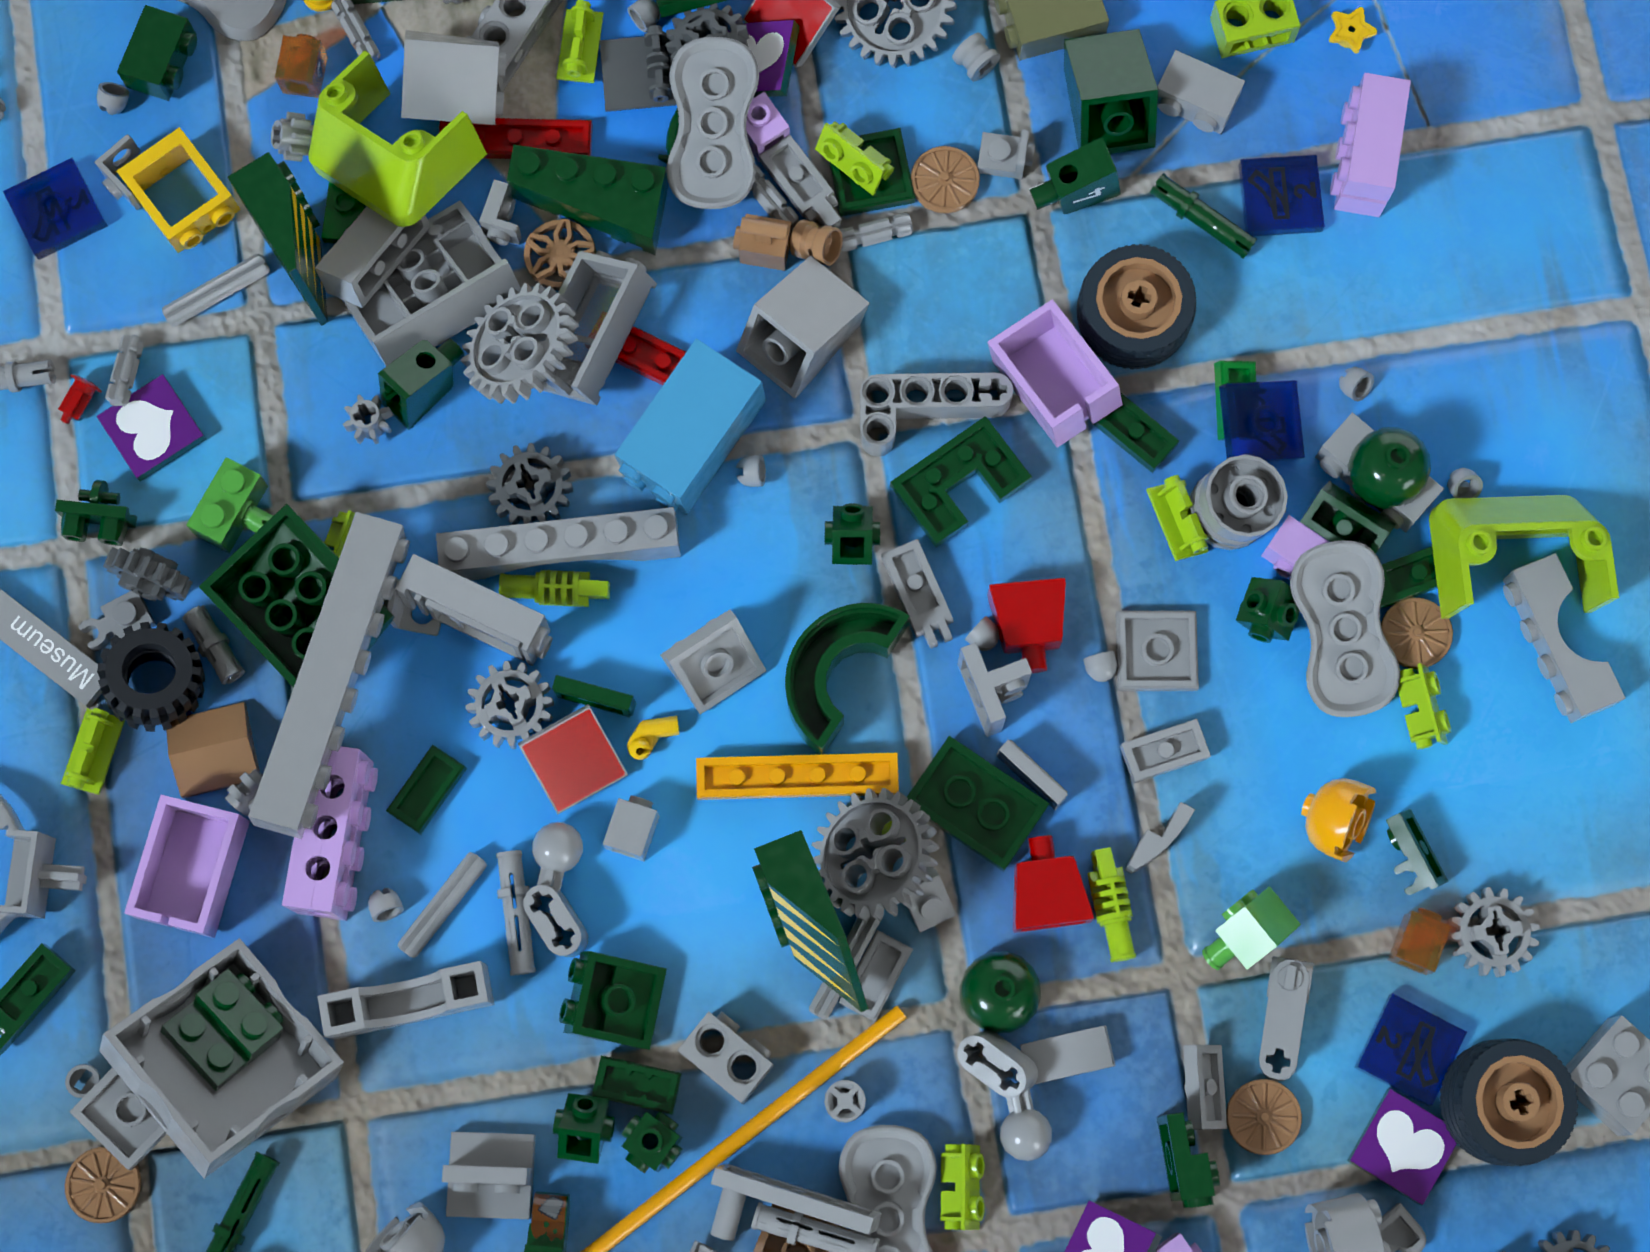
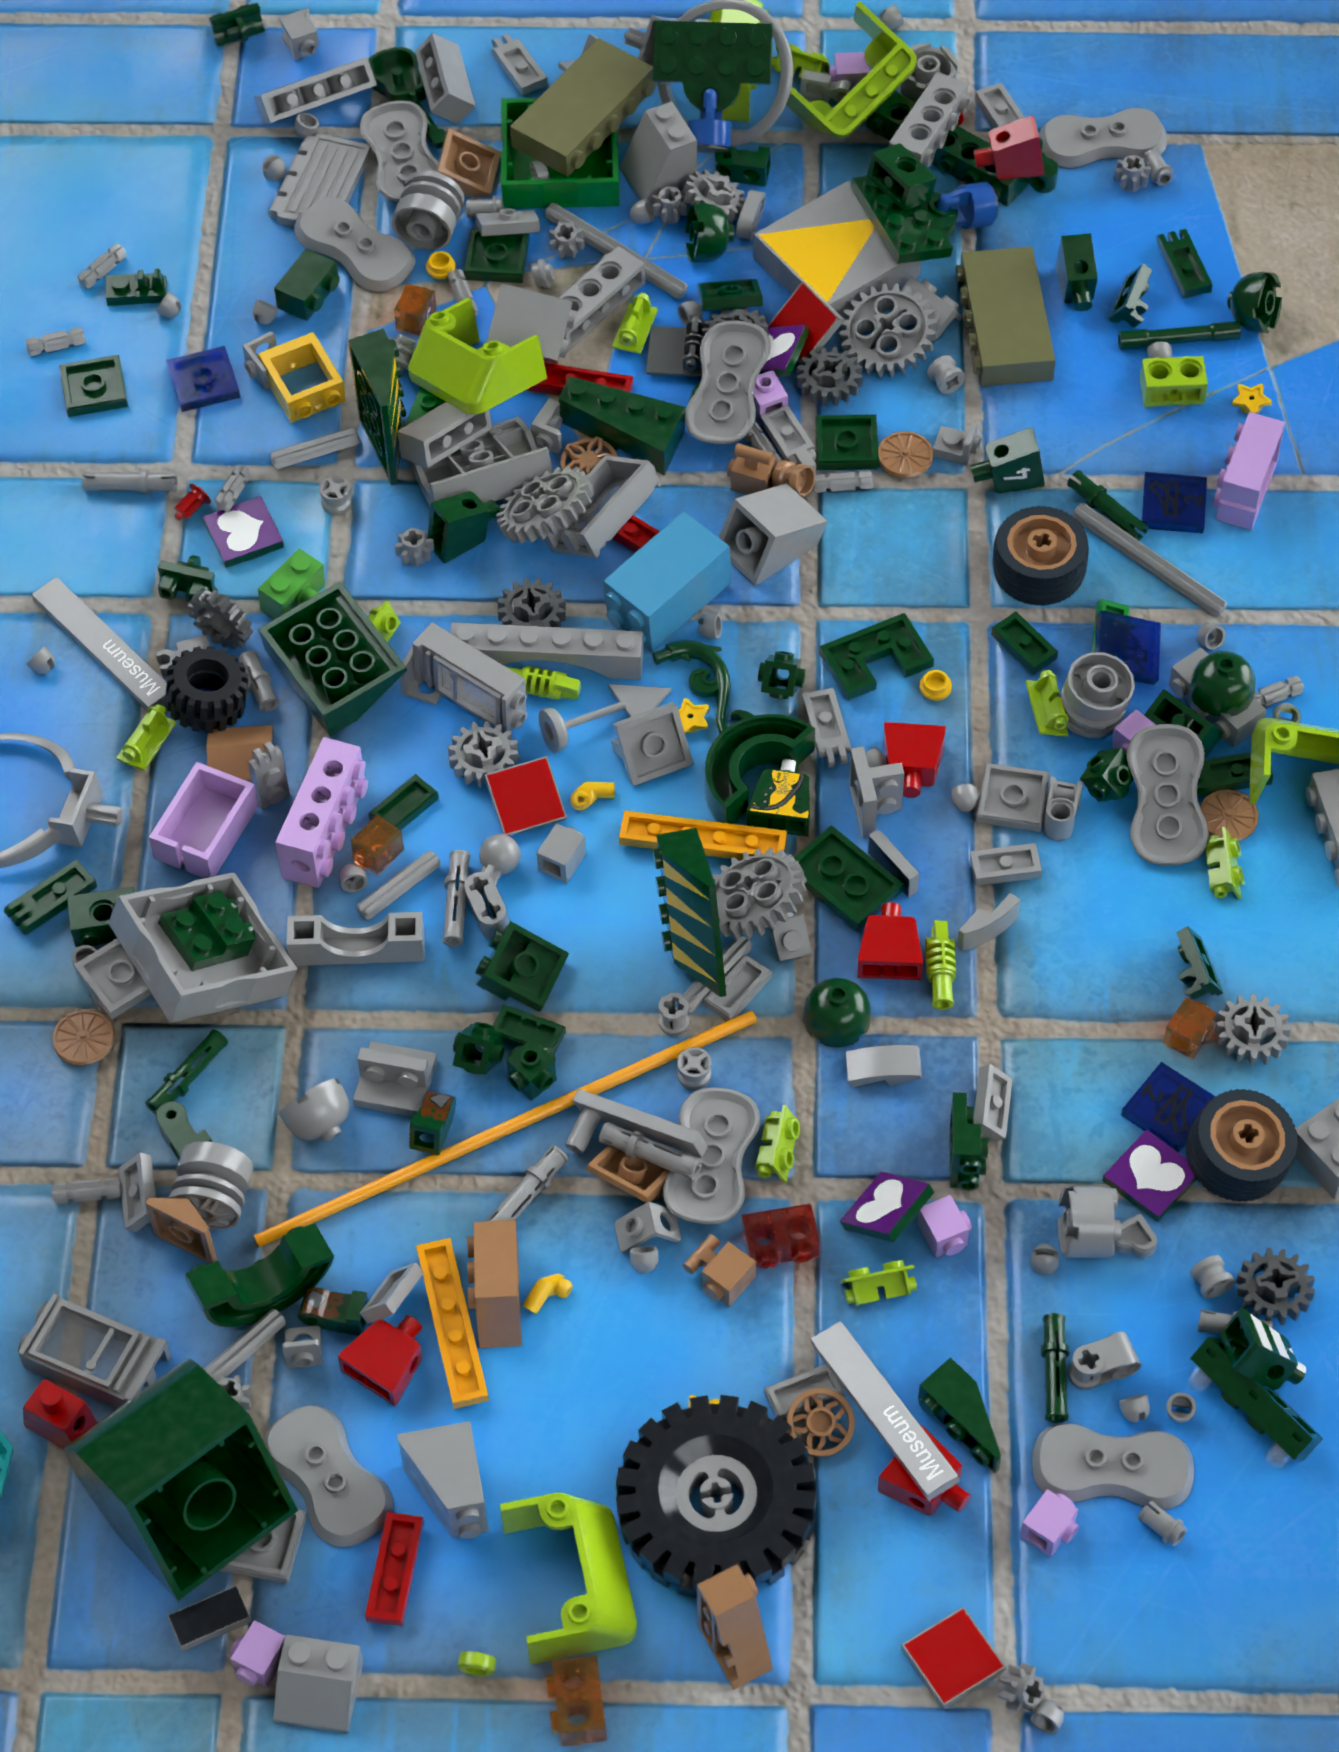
camera: 10 degrees right, 20 degrees down
light grey brick [248,512,410,839] -> none
dark green tile [552,675,636,717] -> none
light grey brick [677,1011,774,1104] -> none
lime hinge [815,121,894,195] -> none
light grey beam [860,372,1013,457] -> none
light grey beam [957,1030,1052,1161] -> none
lavender piece [987,299,1123,448] -> none
slope [1064,29,1158,154] -> none
light grey piece [1157,50,1245,134] -> none
bright green brick [1202,886,1301,970] -> none
medium nougat wheel [1226,1079,1302,1155] -> none
light grey piece [1259,956,1314,1081] -> none
light orange cylinder [1301,778,1376,863] -> none
none -> dark green brick [67,887,135,947]
none -> light grey wheel [319,475,352,515]
none -> clear orange brick [351,815,404,875]
none -> light grey piece [538,684,671,753]
none -> dark green plant [652,640,754,734]
none -> light grey bush [659,993,689,1036]
none -> yellow plate [678,698,709,734]
none -> torso [747,759,810,837]
none -> dark grey gear [797,347,862,406]
none -> yellow plate [919,670,952,701]
none -> light grey piece [1044,776,1083,841]
none -> light grey axle [1073,503,1227,617]
none -> light grey axle [1254,676,1304,707]

